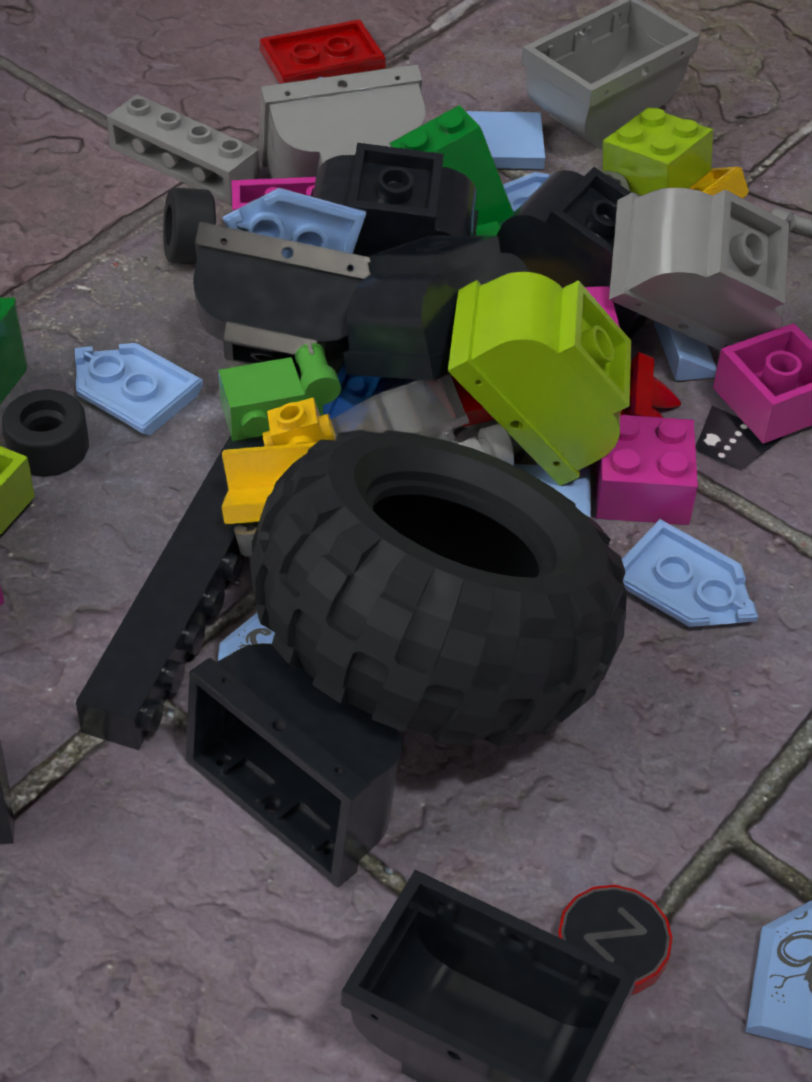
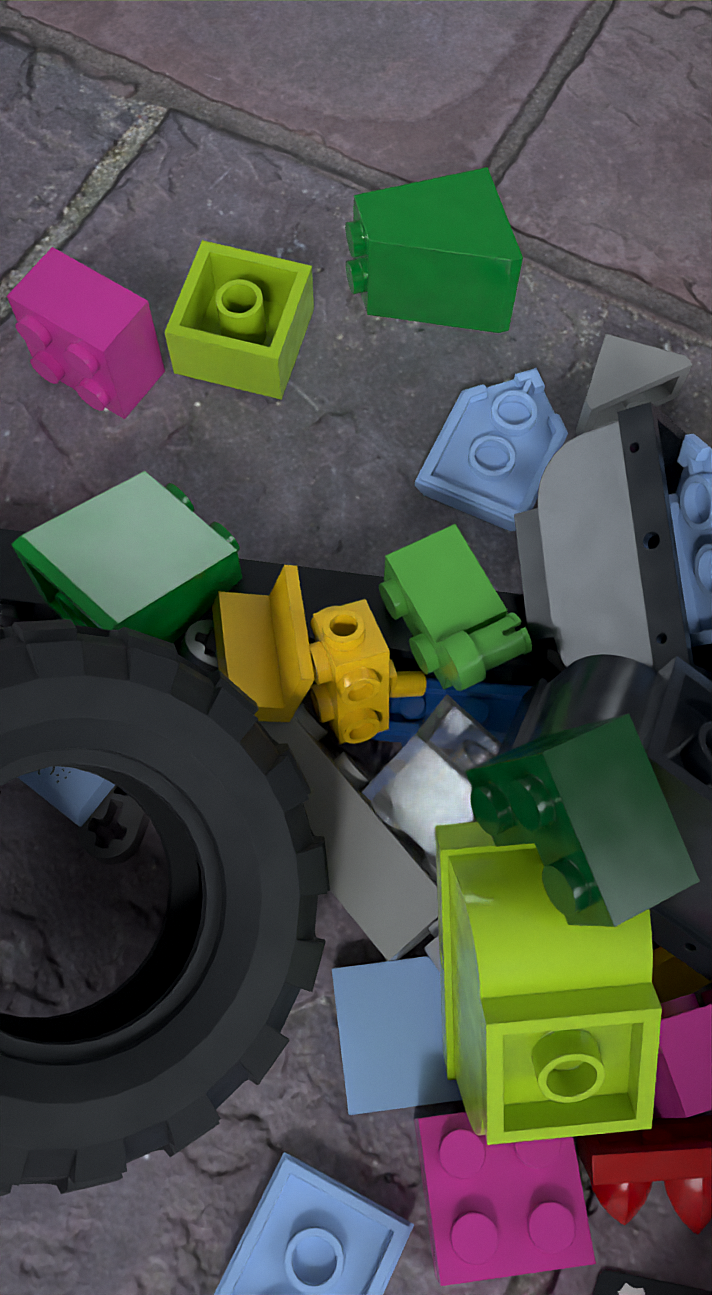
camera: 80 degrees right, 20 degrees up
black tyre [2,389,89,476] -> none
none -> slope [11,471,243,643]
none -> dark green brick [465,713,700,927]
none -> light grey slope [575,334,692,436]

